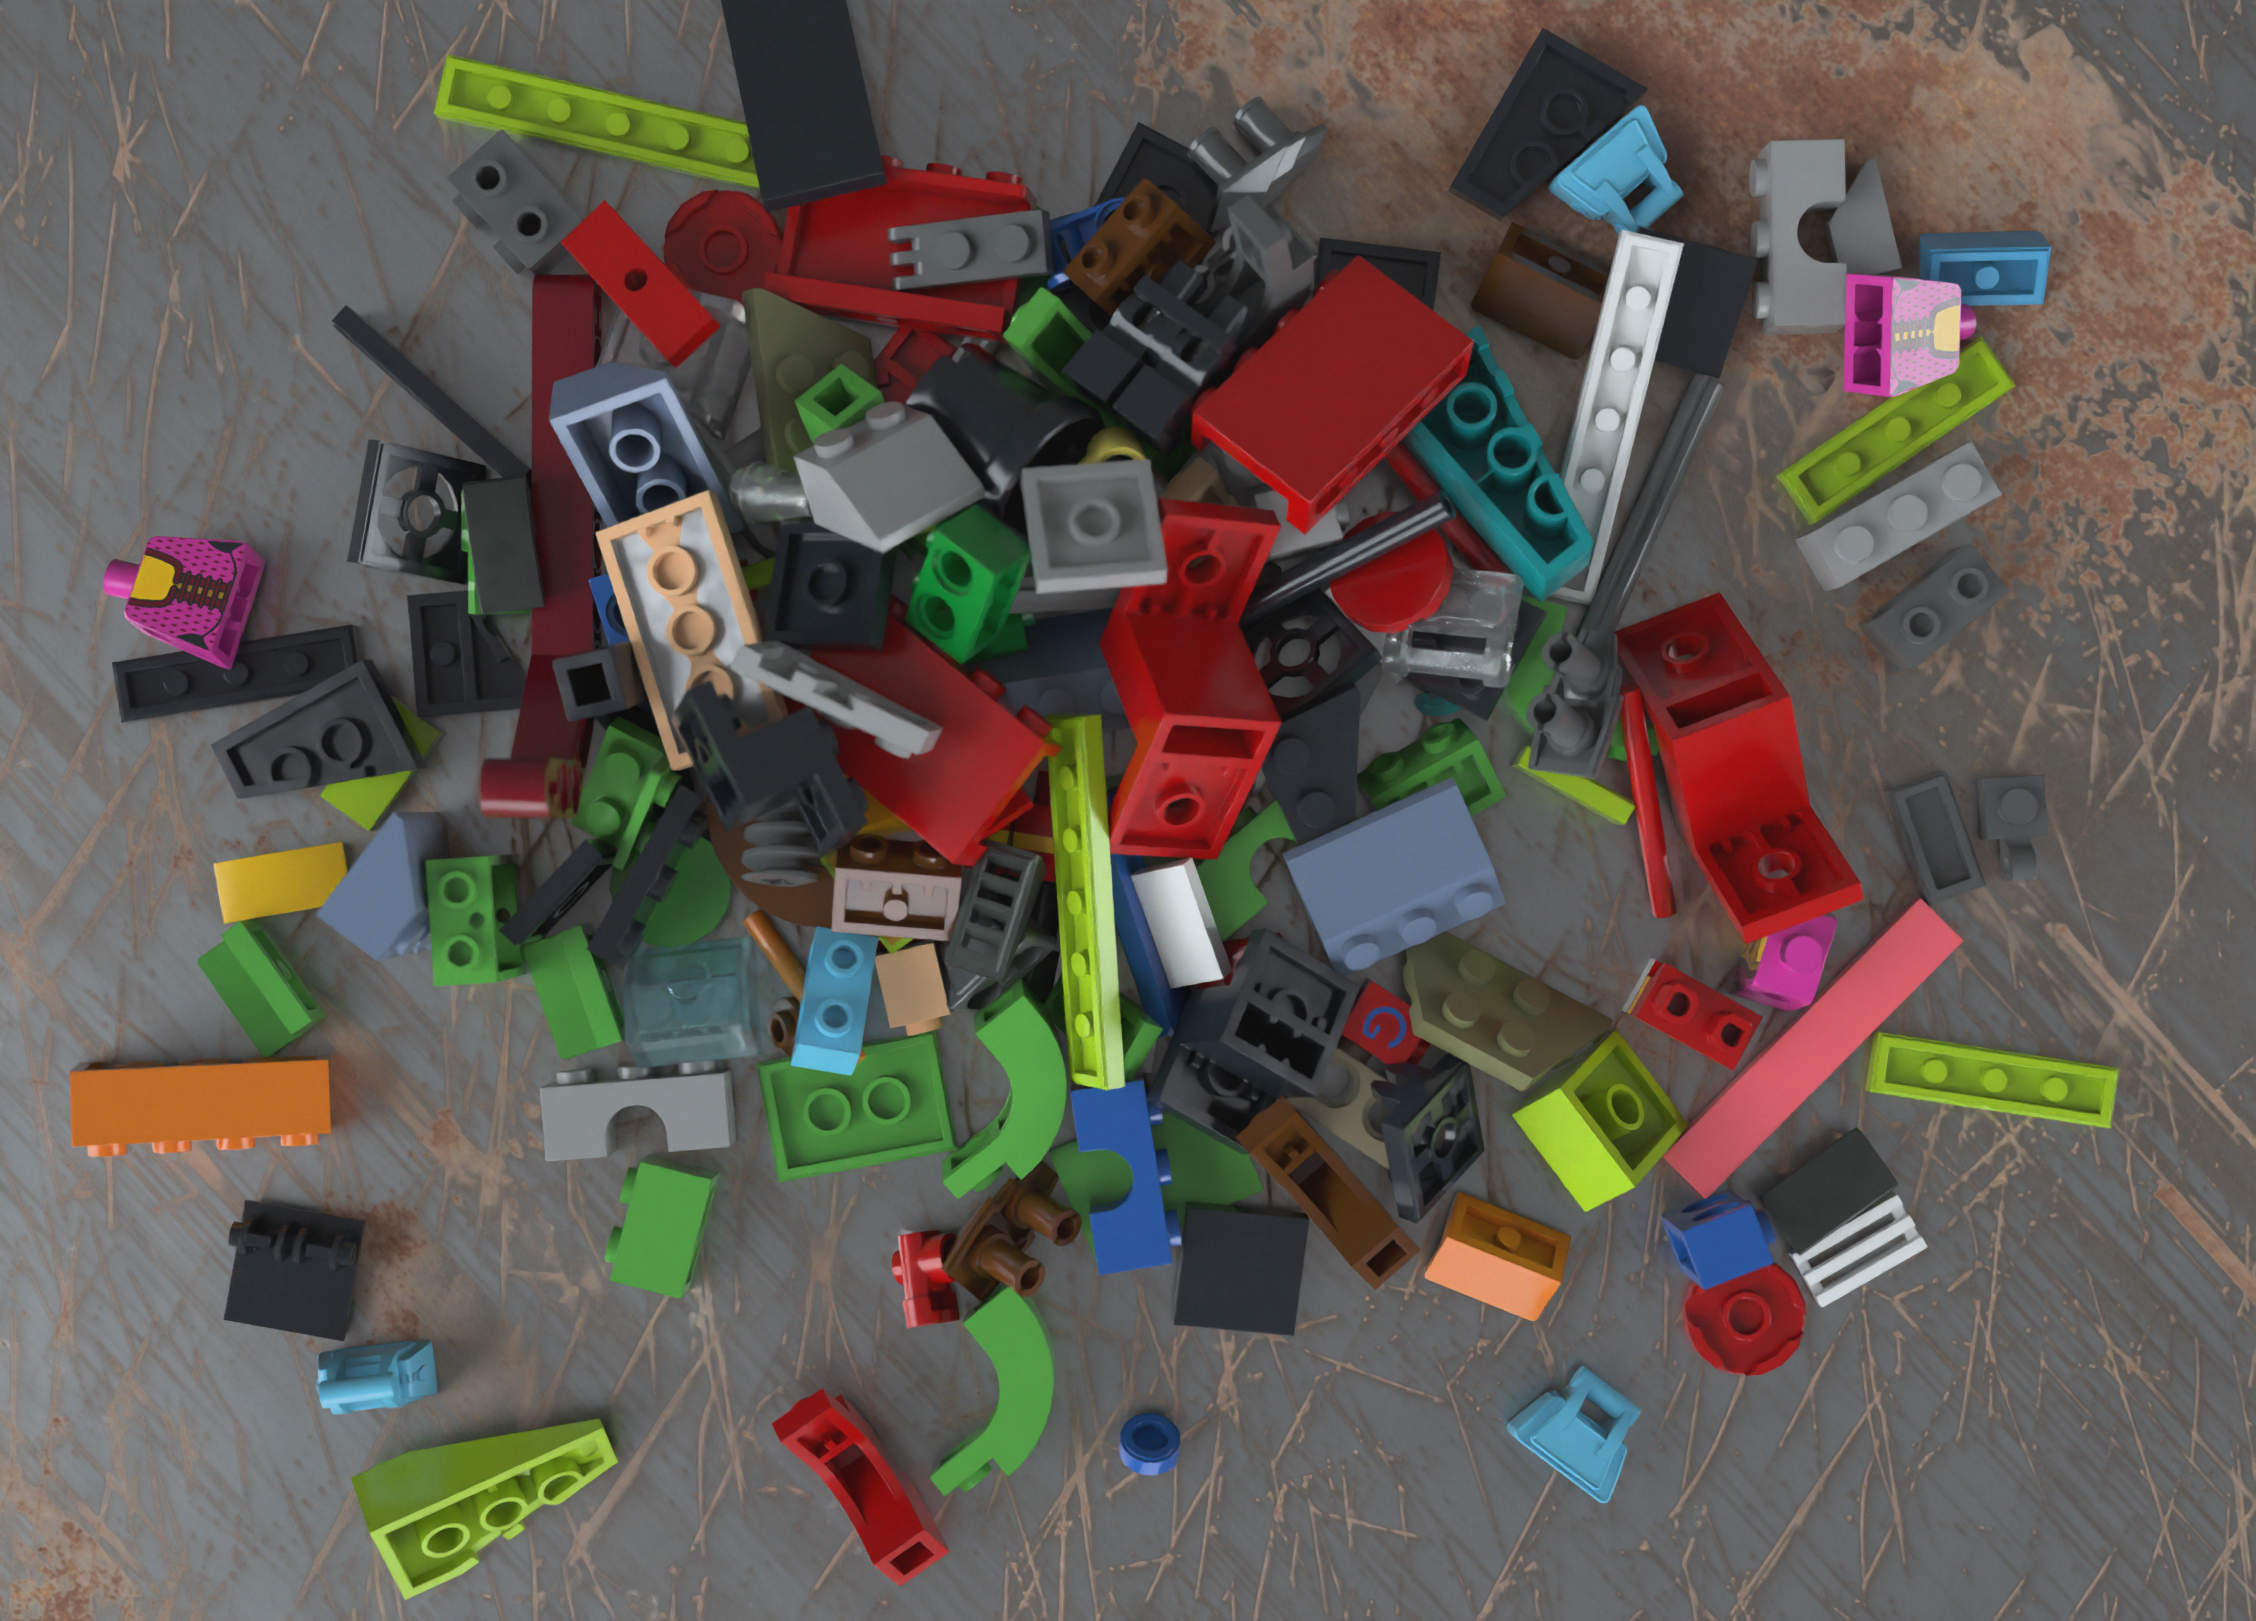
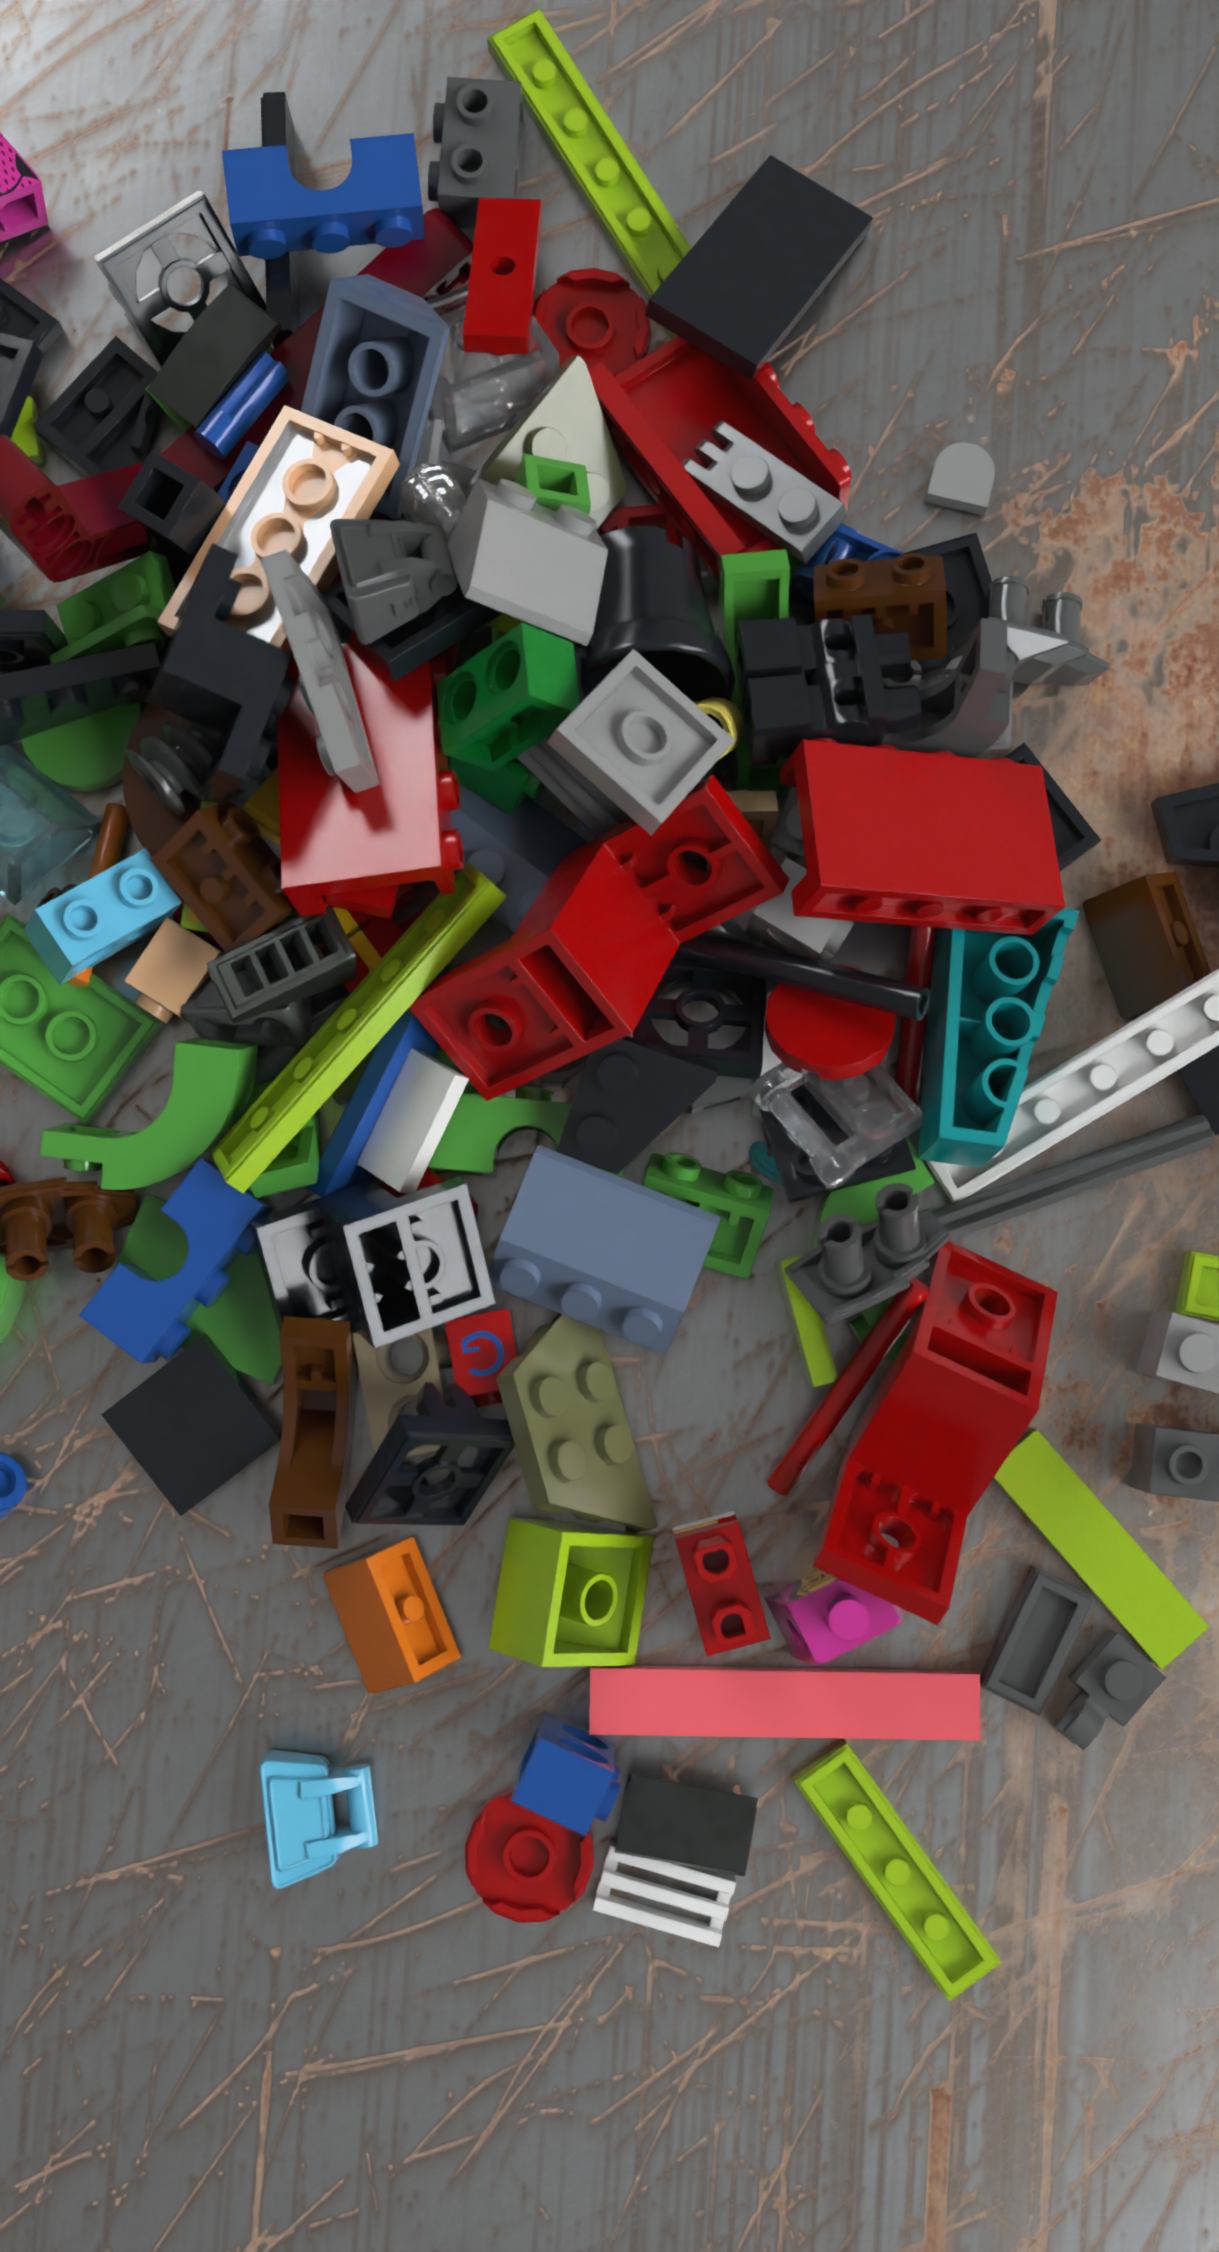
camera: 40 degrees right, 5 degrees down
none -> blue piece [194,351,290,460]
none -> blue arch [222,133,425,259]
none -> dark grey piece [329,519,457,645]
none -> light grey tile [924,442,995,516]
none -> lime tile [993,1428,1210,1670]

